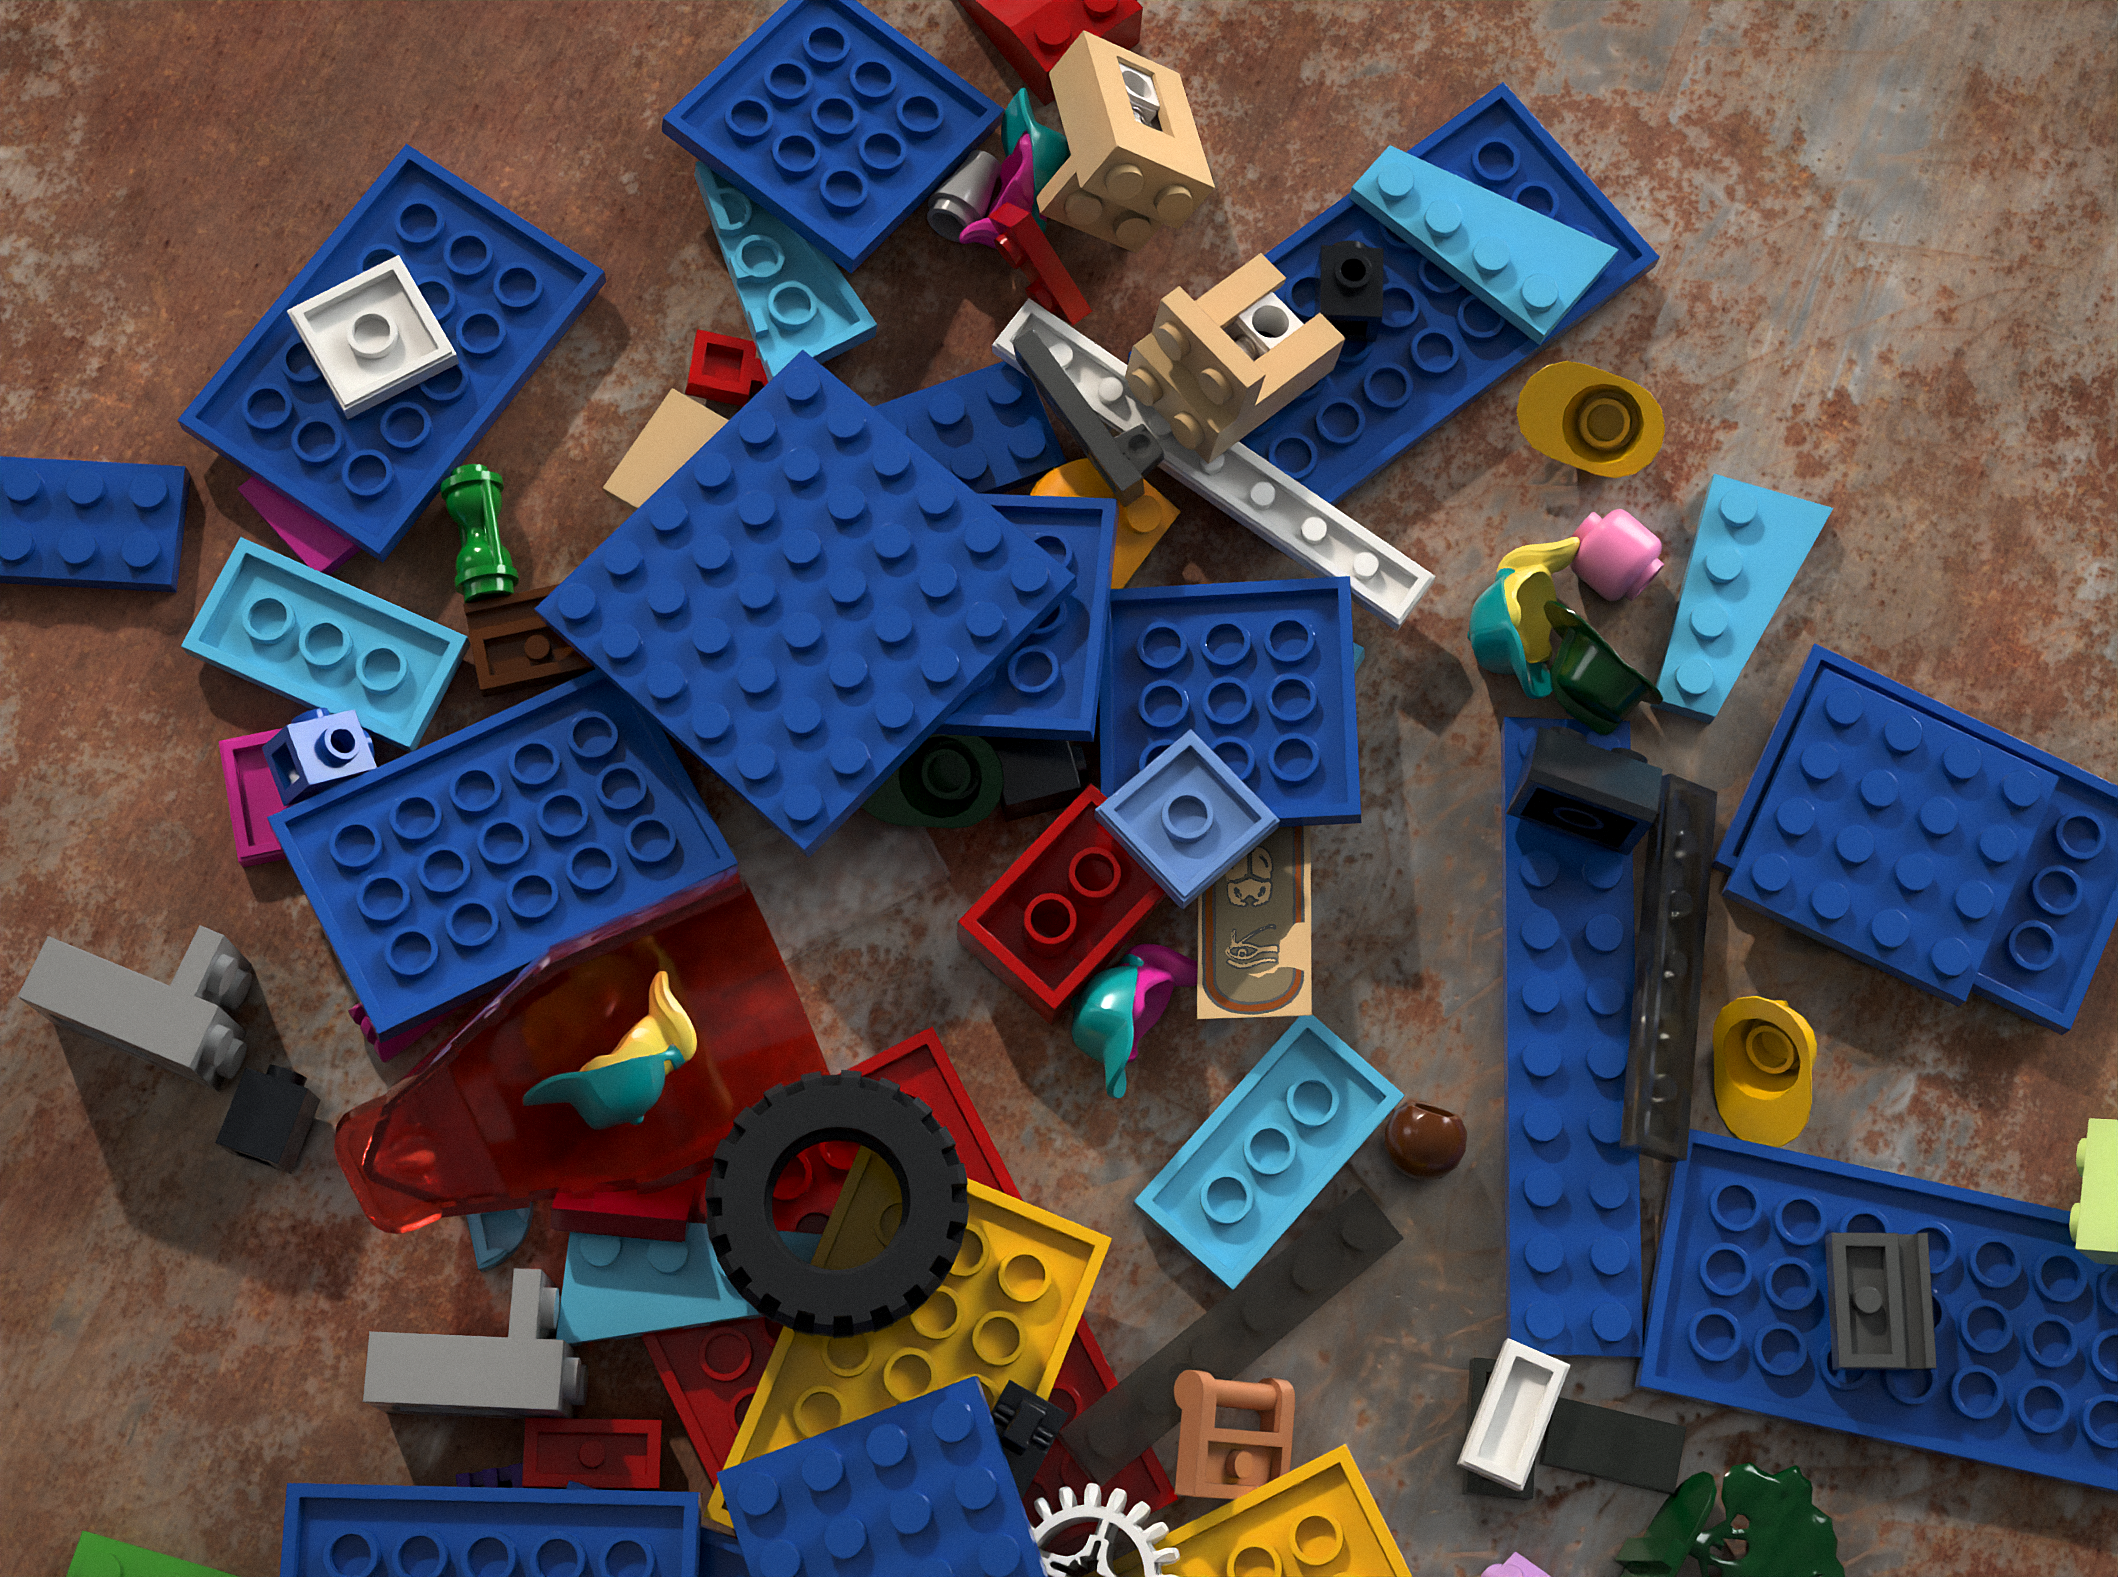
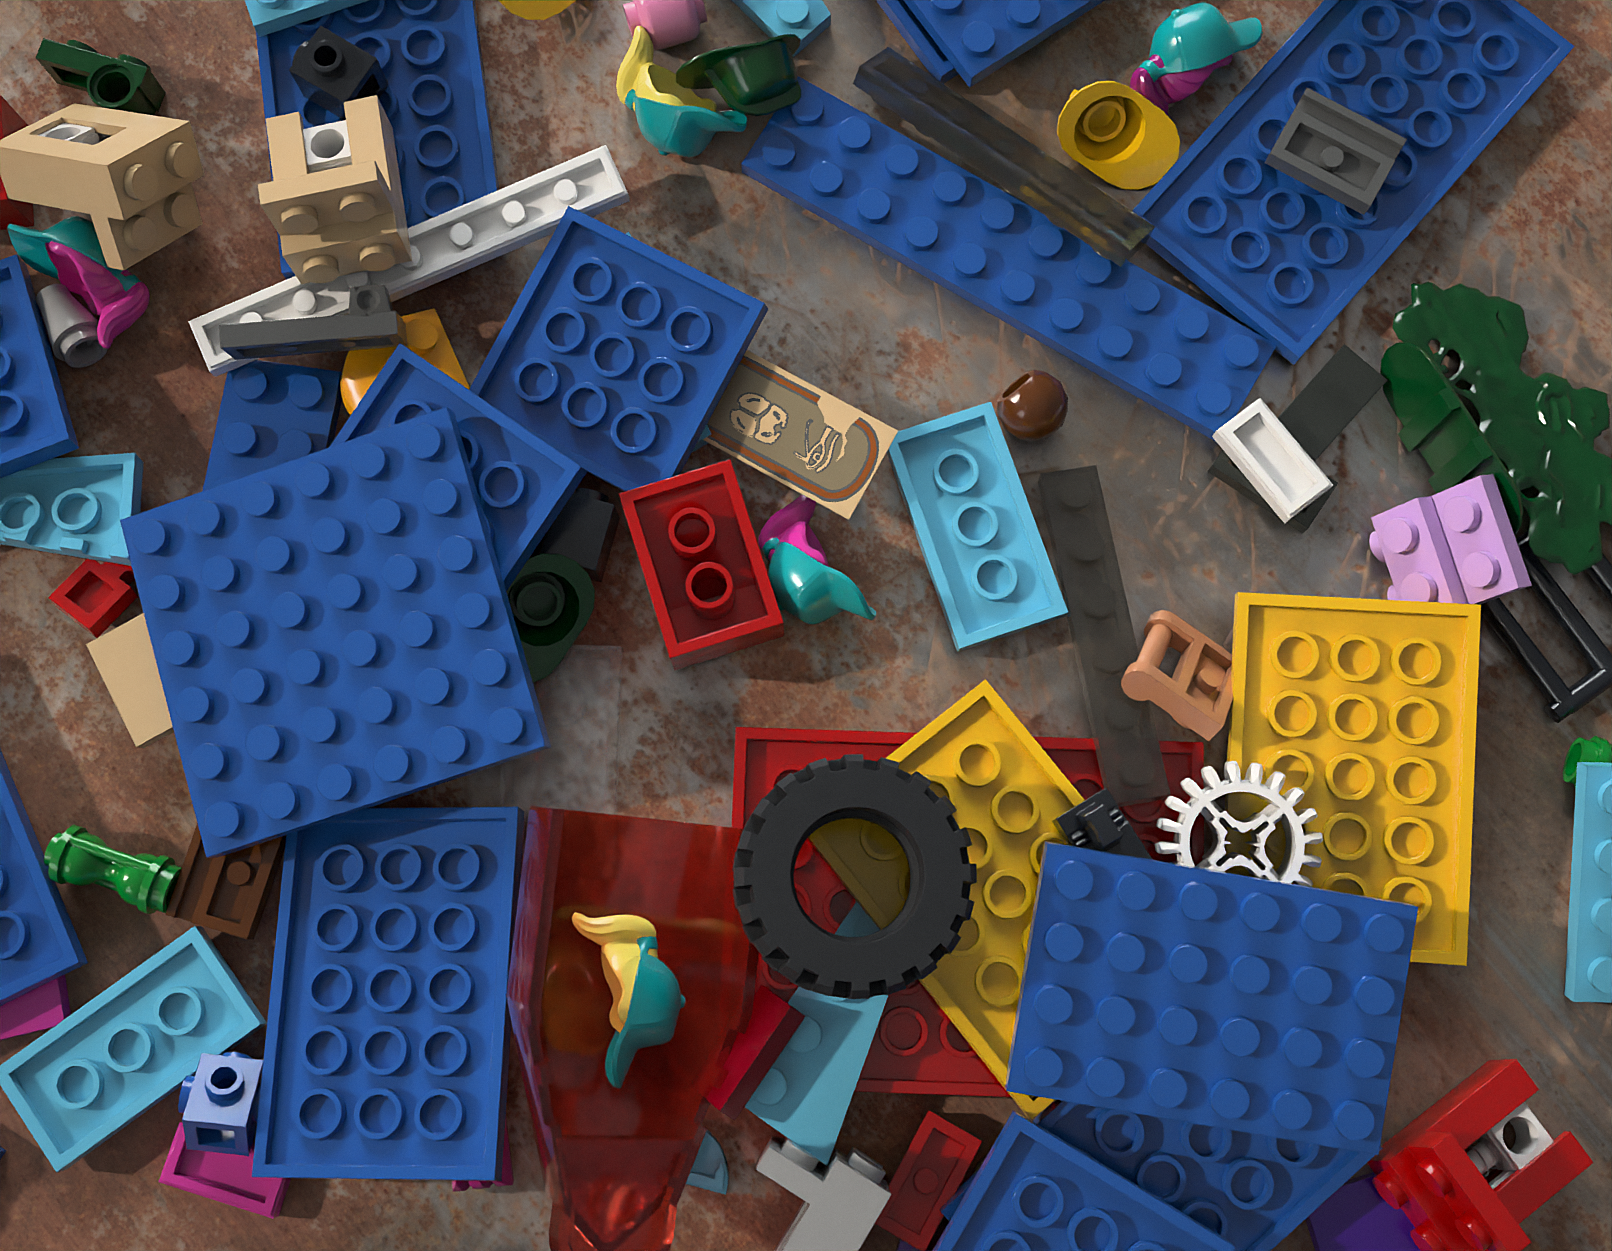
camera: 55 degrees left, 5 degrees up
red plate [988,202,1092,326] -> none
medium blue plate [1094,729,1280,910] -> none
black slope [1506,726,1663,856] -> none
none -> dark green plate [36,38,166,116]
none -> teal hair [1130,2,1263,116]

